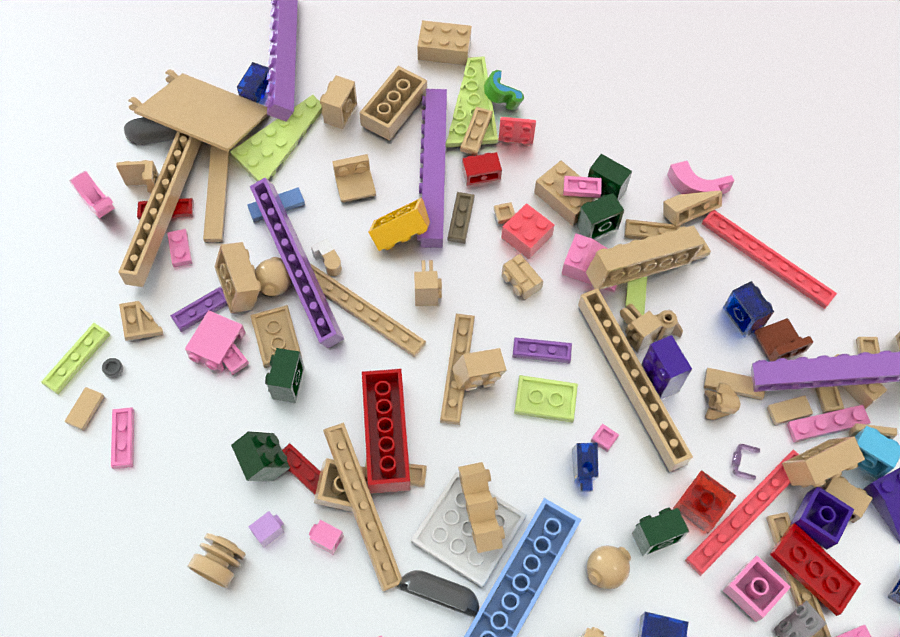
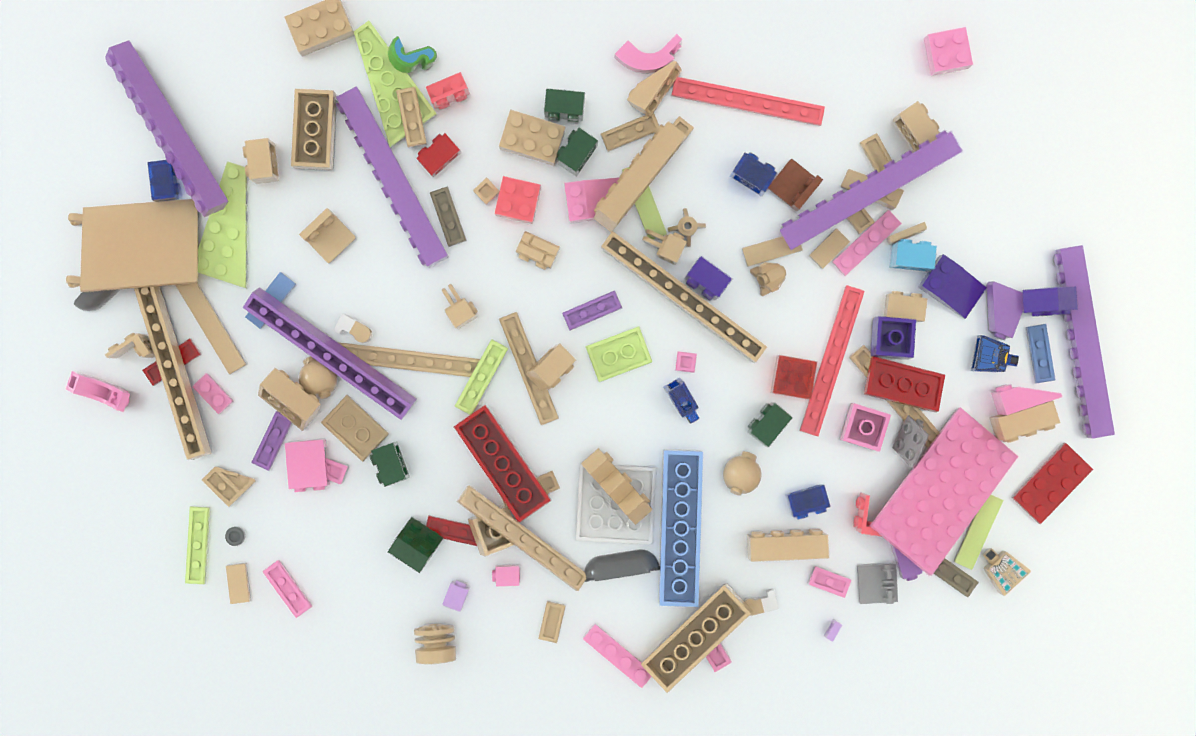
camera: 25 degrees left, 25 degrees up
yellow slope [368,197,430,251] -> none
bright pink plate [563,176,601,198] -> none
clear purple piece [732,444,760,480] -> none
tan brick [782,436,865,488] -> none
none -> yellowish green tile [455,339,509,415]
none -> tan tile [538,601,566,643]

